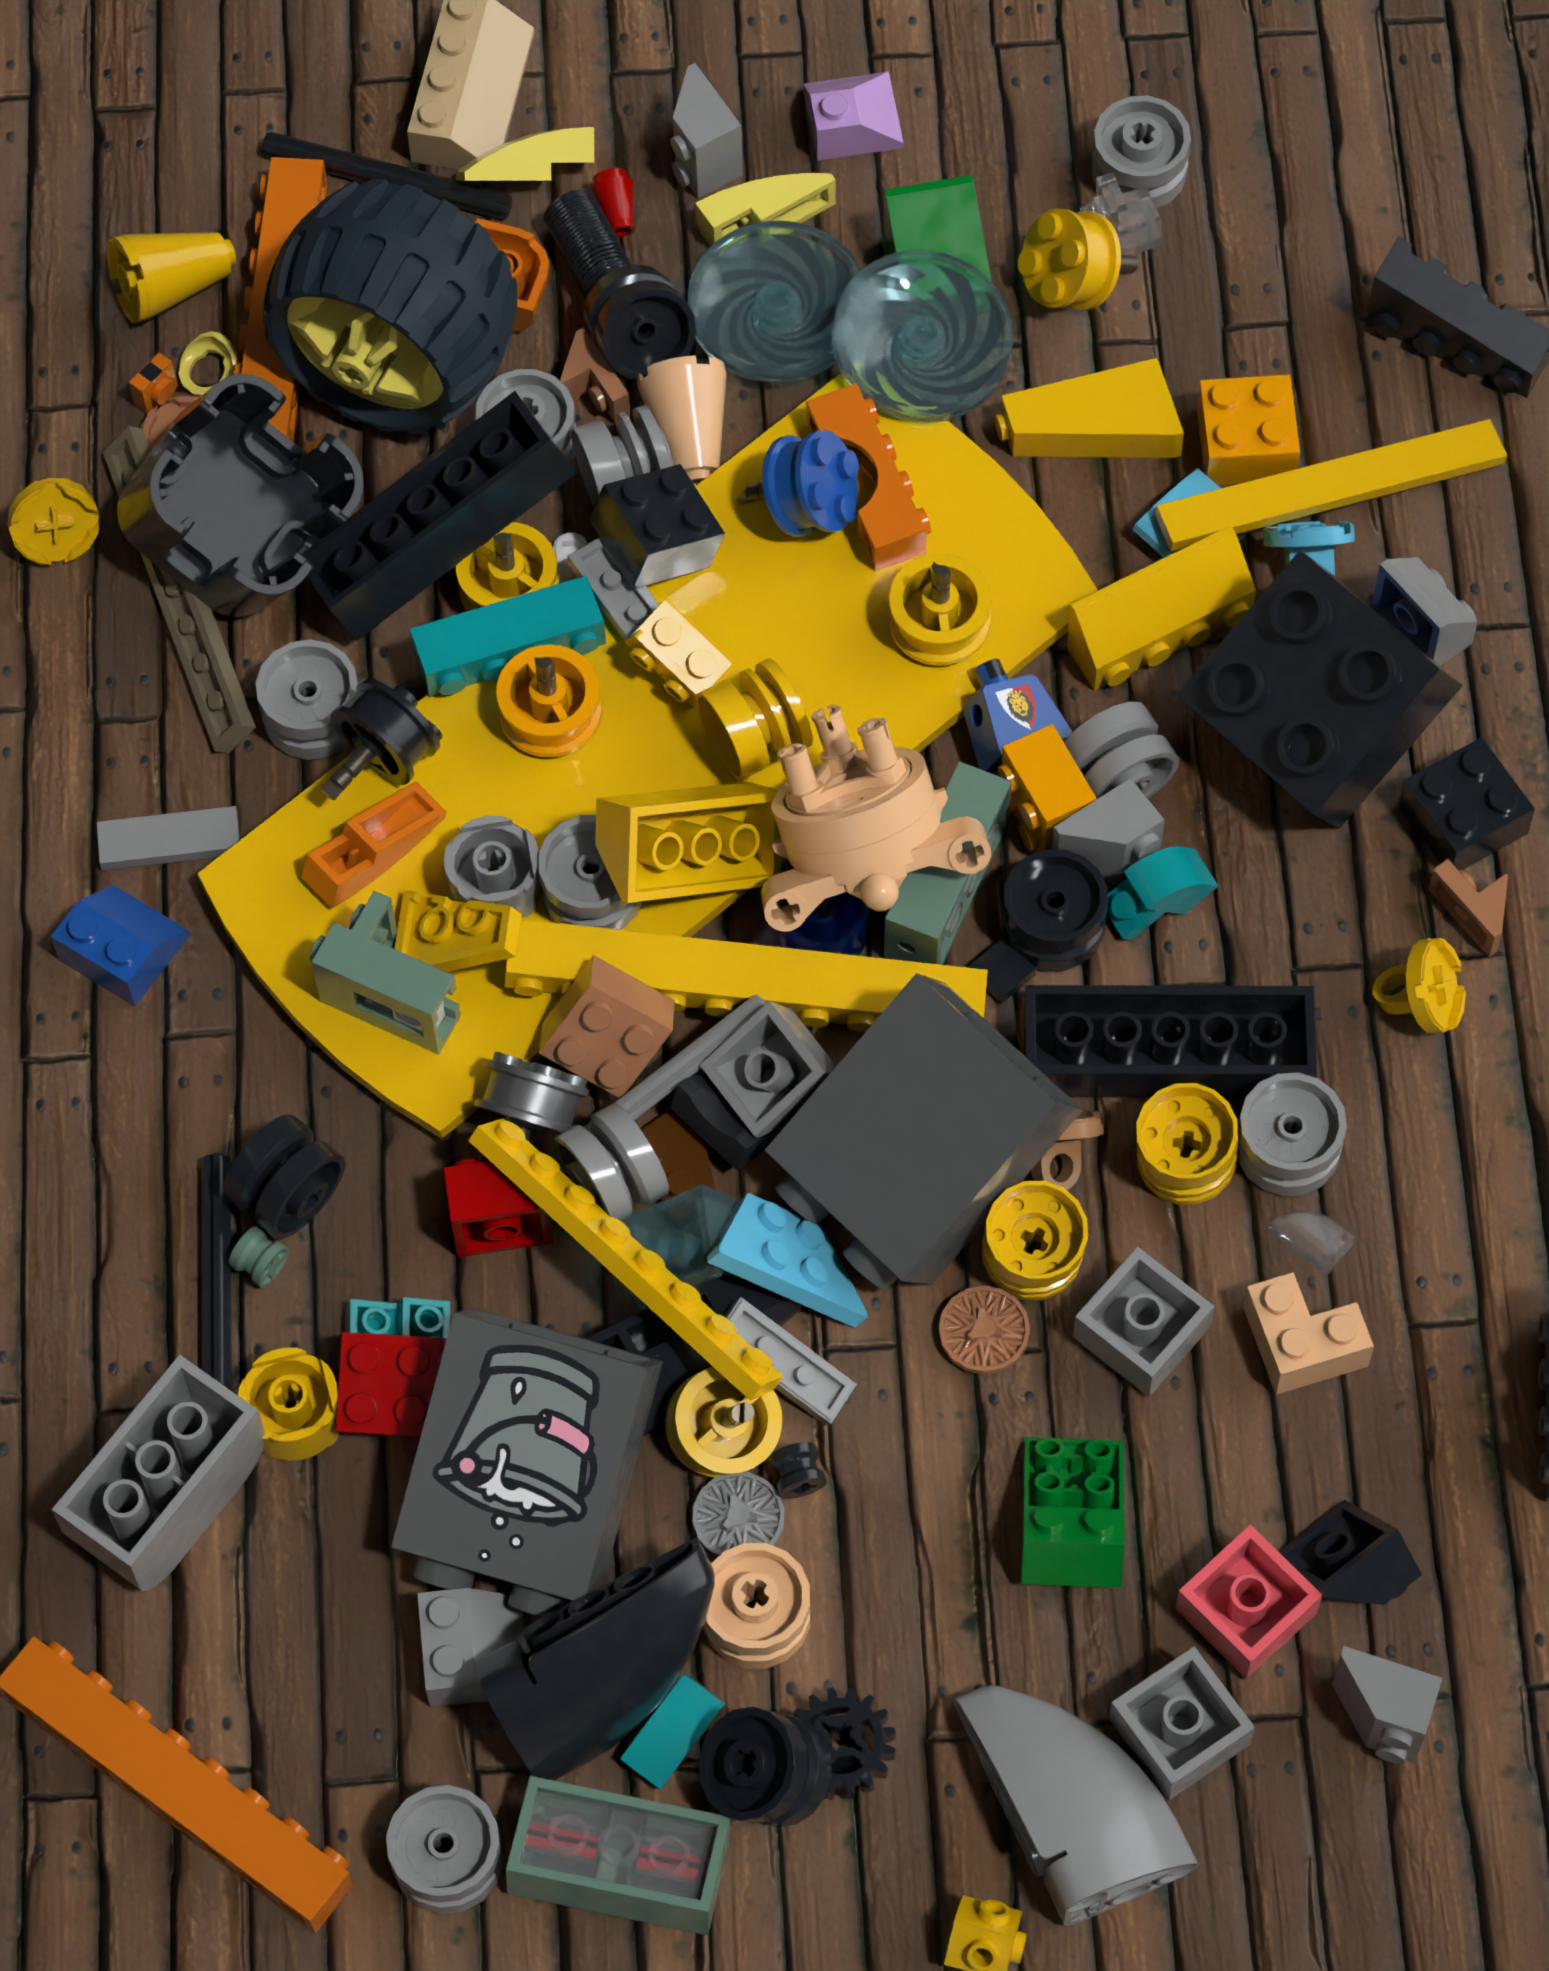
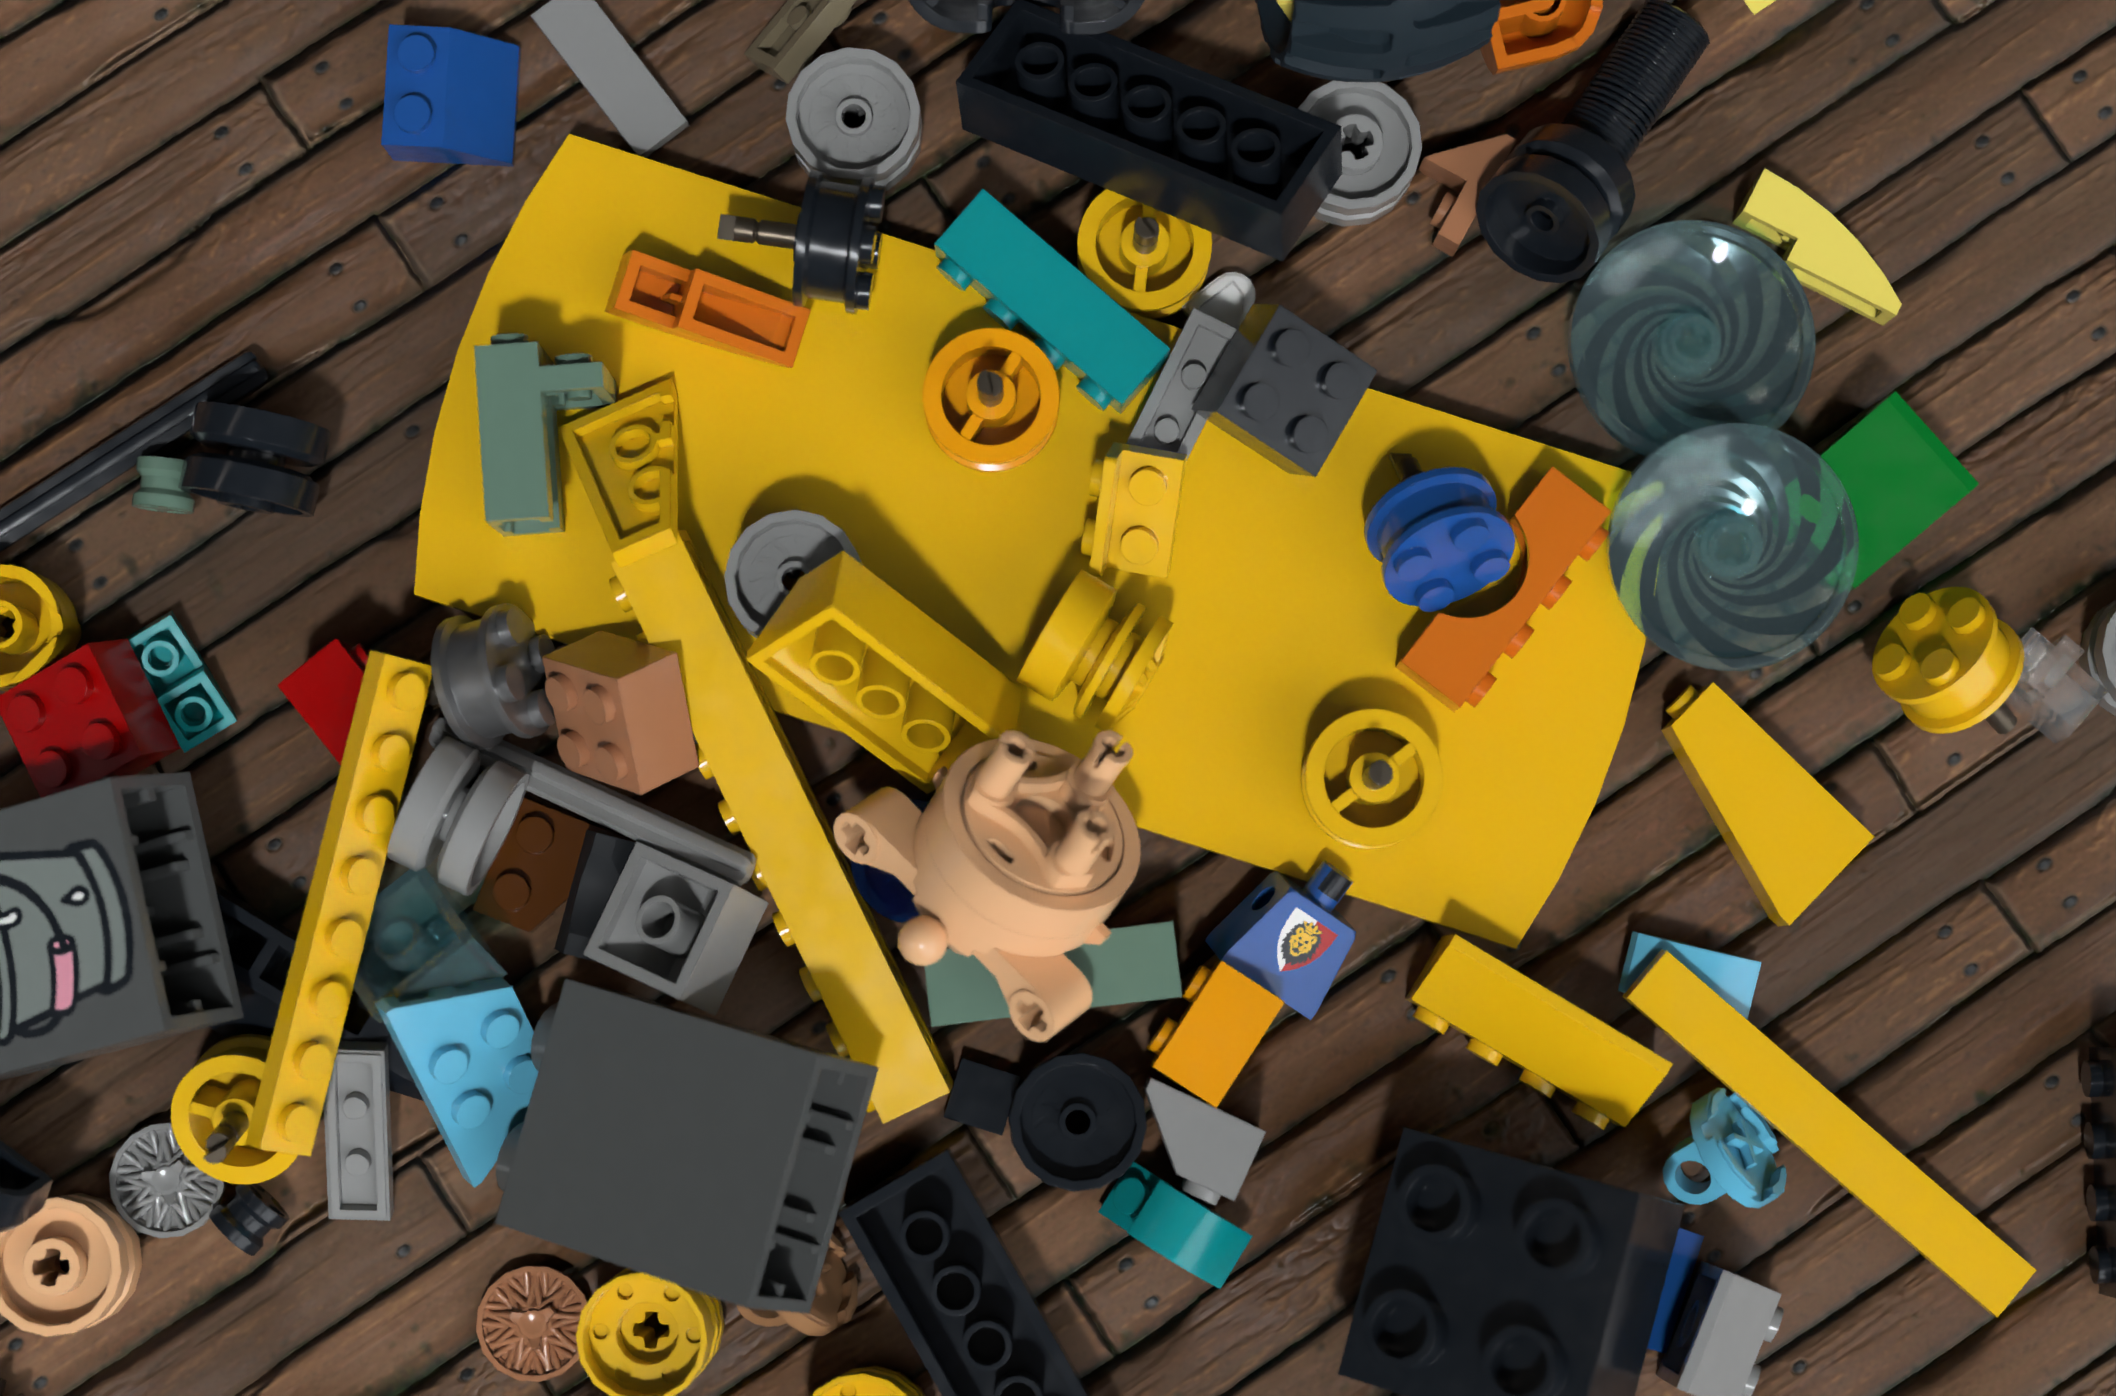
camera: 55 degrees right, 20 degrees up
light grey brick [444,816,541,917] -> none
light grey wheel [571,405,673,508] -> none
red cone [591,168,635,238] -> none
light nougat cone [636,356,727,486] -> none
light grey slope [670,63,743,199] -> none
lavender slope [803,71,904,161] -> none
light grey wheel [1064,702,1180,799] -> none
light orange brick [1197,374,1300,485] -> none

